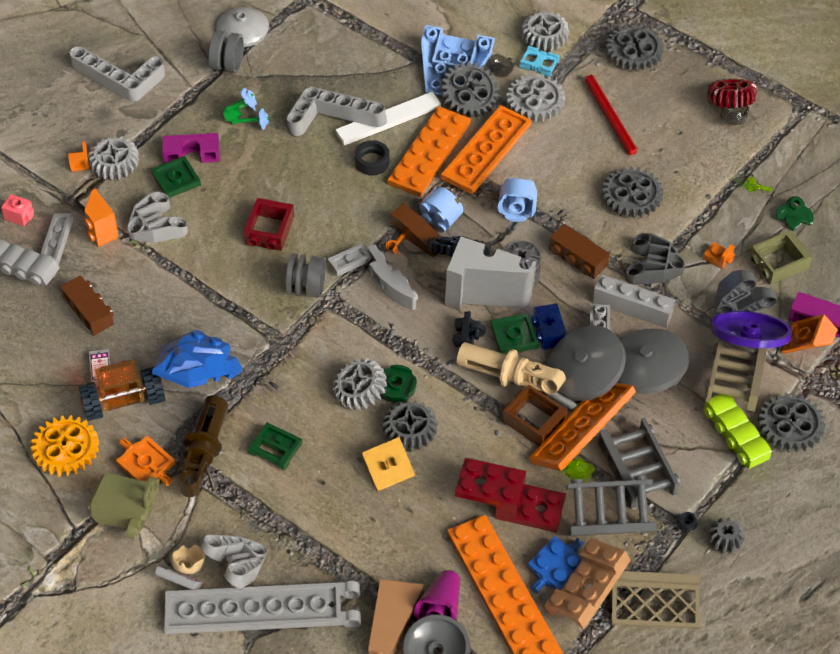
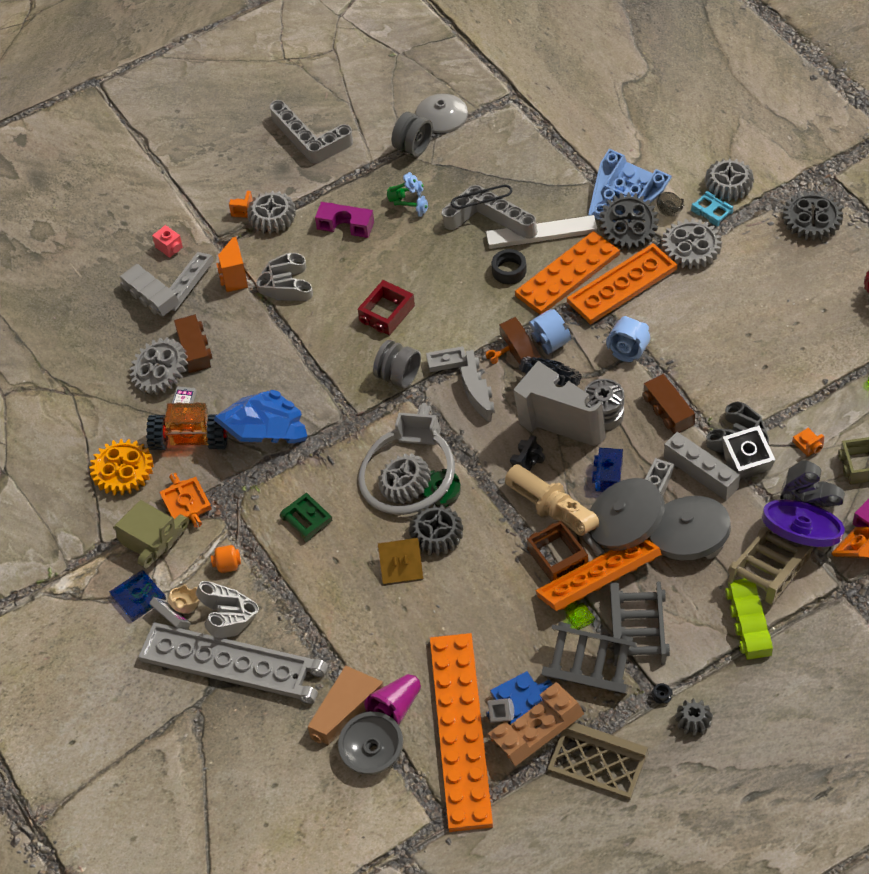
camera: 25 degrees right, 0 degrees up
dark green plate [151,156,201,198] -> none
dark brown piece [180,395,228,497] -> none
dark red bracket [455,457,566,533] -> none
dark green plate [490,313,539,355] -> none
red axle [585,74,637,155] -> none
dark grey gear [602,166,664,219] -> none
dark grey gear [758,392,826,453] -> none
none -> clear blue tile [109,569,166,622]
none -> light grey gear [130,337,188,395]
none -> orange head [211,545,241,573]
none -> light grey brick [358,403,455,515]
none -> black piece [451,184,512,209]
none -> light grey brick [488,698,514,723]
none -> flat silver slope [722,426,775,480]

